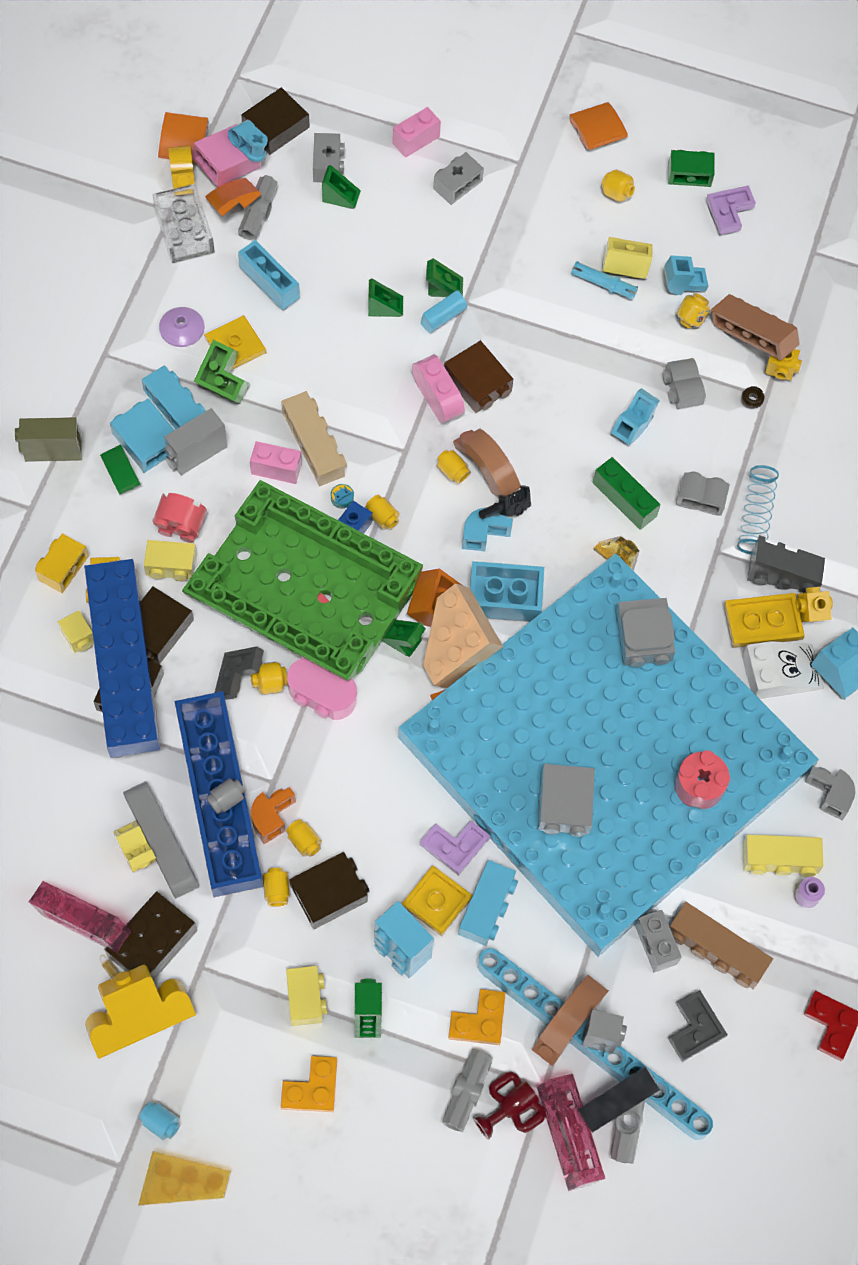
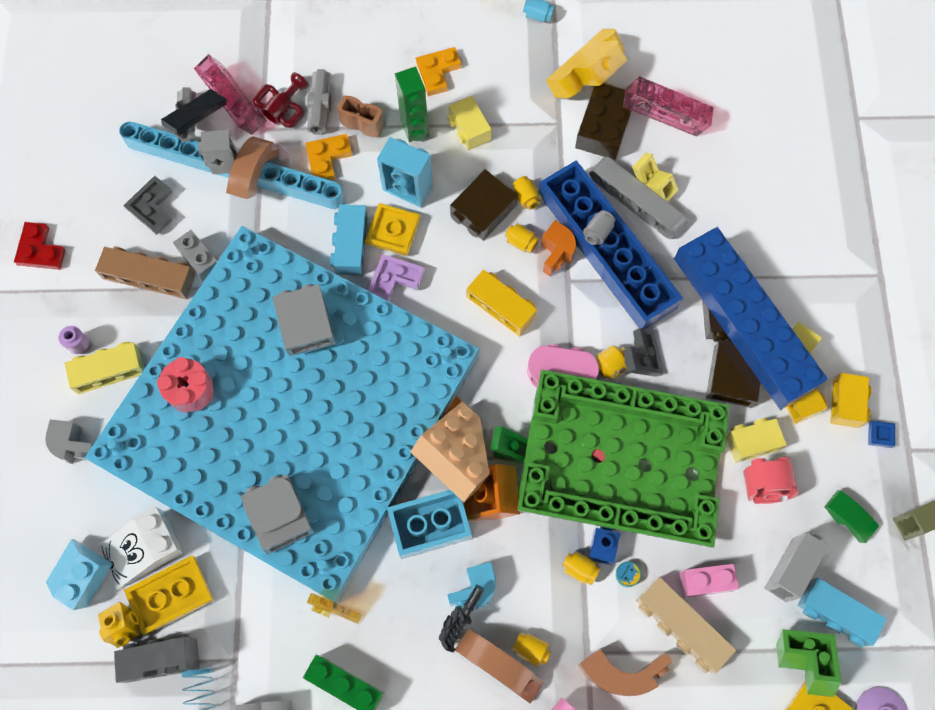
camera: 165 degrees right, 5 degrees up
medium azure brick [110,398,174,473] -> none
none -> nougat brick [337,96,385,137]
none -> yellow brick [466,269,537,337]
none -> nougat arch [578,649,673,696]
none -> blue tile [868,420,895,448]

